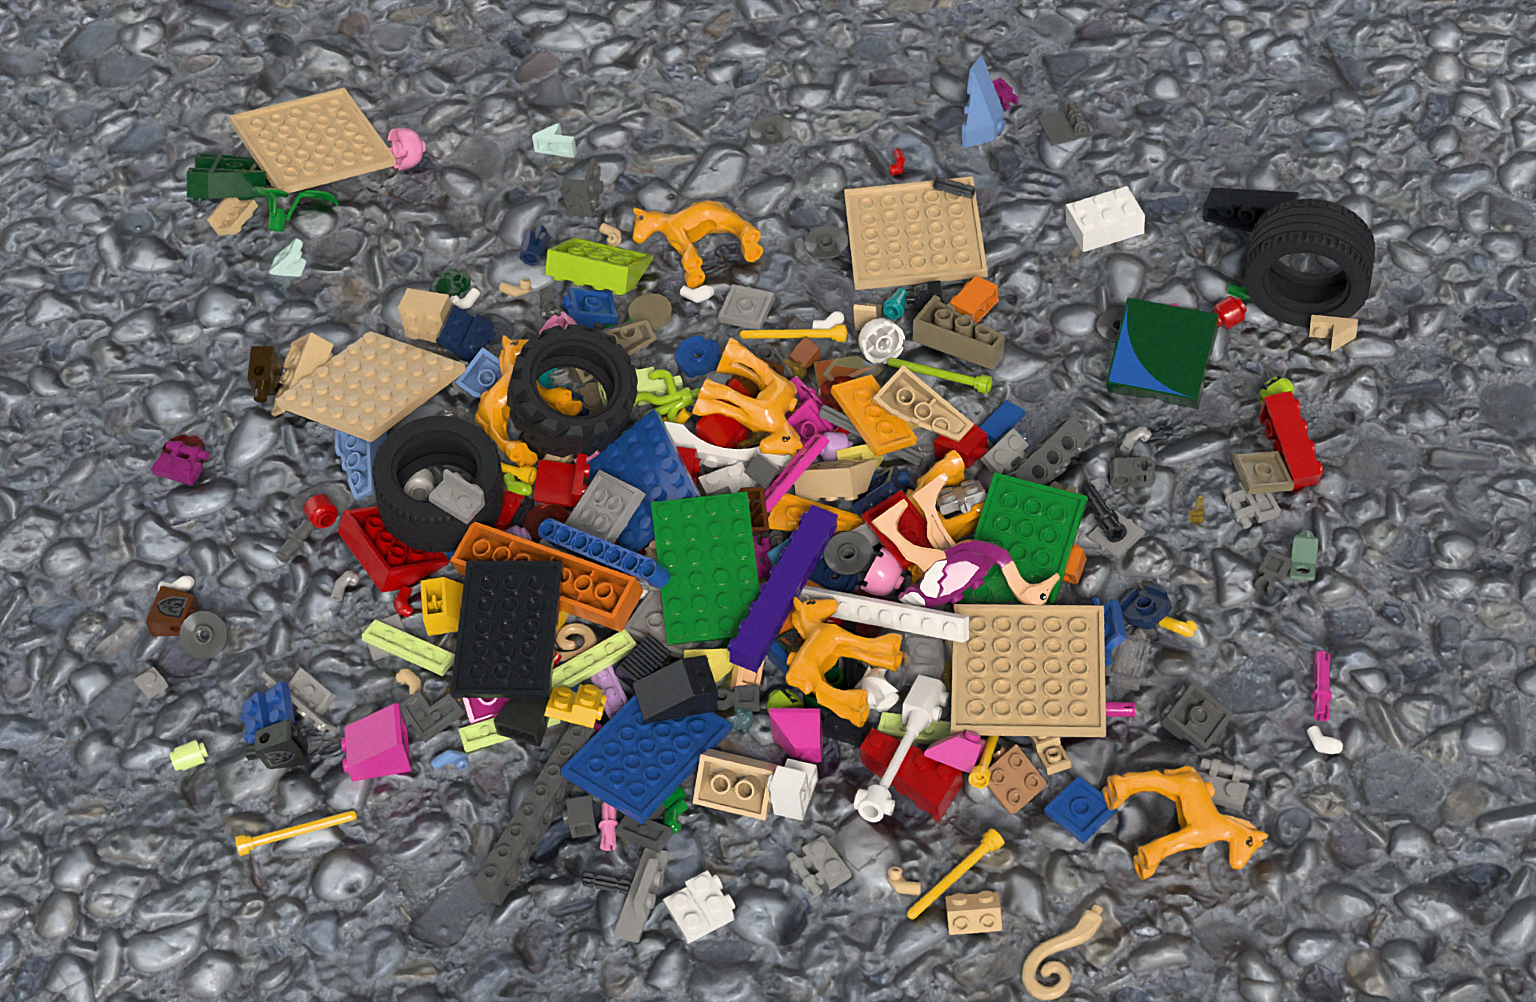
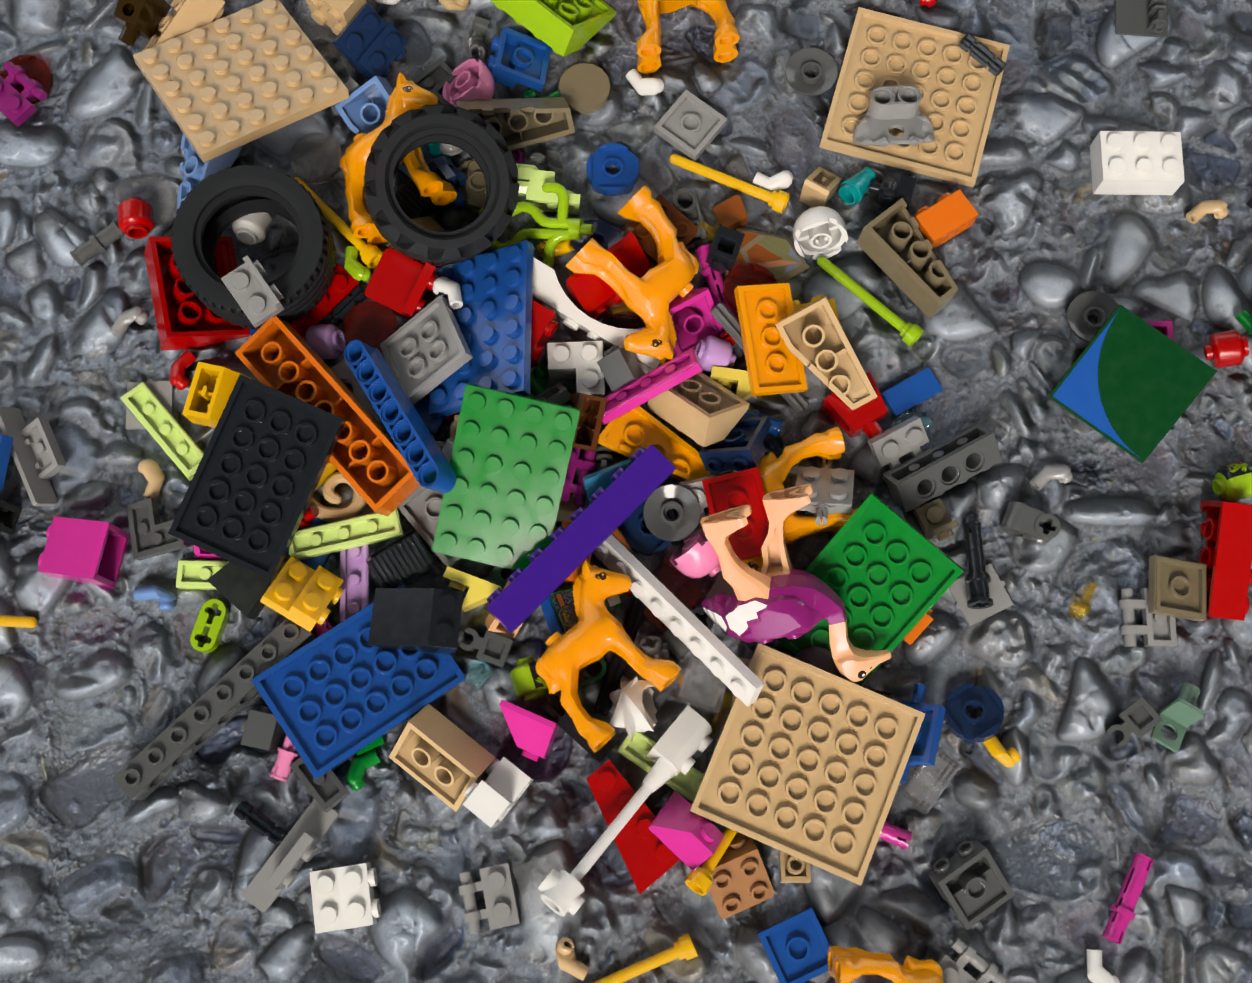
camera: 15 degrees right, 25 degrees up
none -> lime beam [190,599,230,653]
none -> white arm [432,277,463,309]
none -> black brick [705,225,745,272]
none -> light grey piece [853,85,936,147]
none -> tan arm [1186,200,1229,224]

